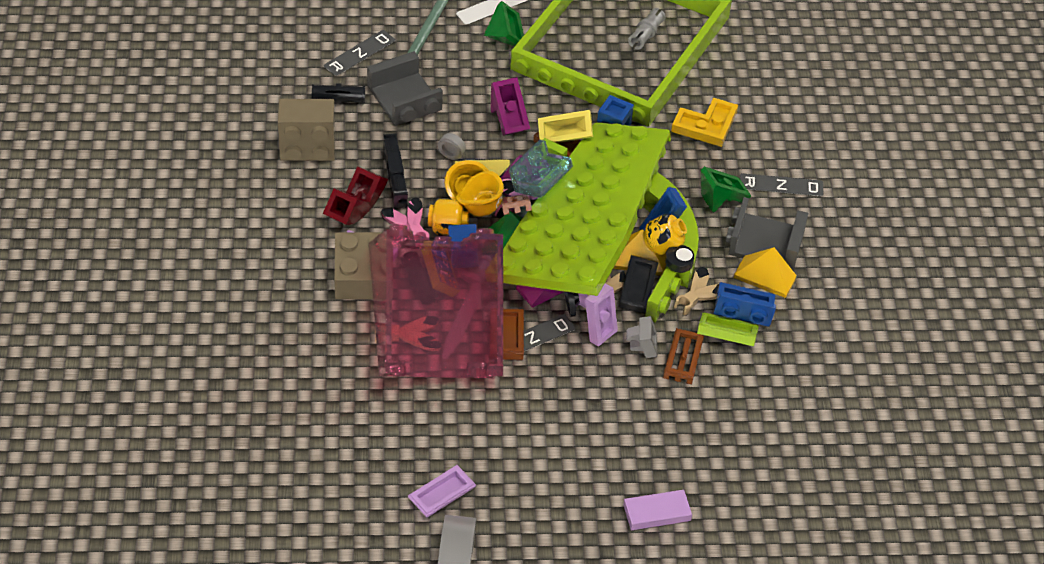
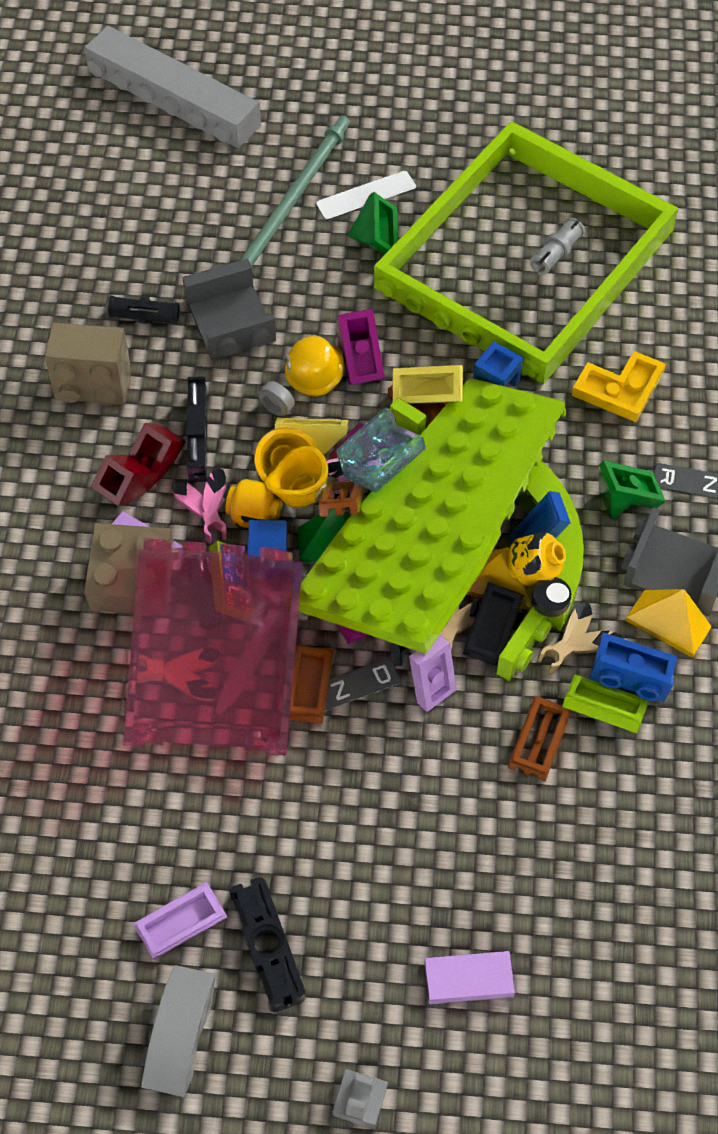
camera: 10 degrees right, 10 degrees up
dark grey sticker [324,30,396,76] -> none
light grey tile [626,316,657,358] -> none
none -> black piece [230,877,305,1013]
none -> yellow helmet [285,335,344,397]

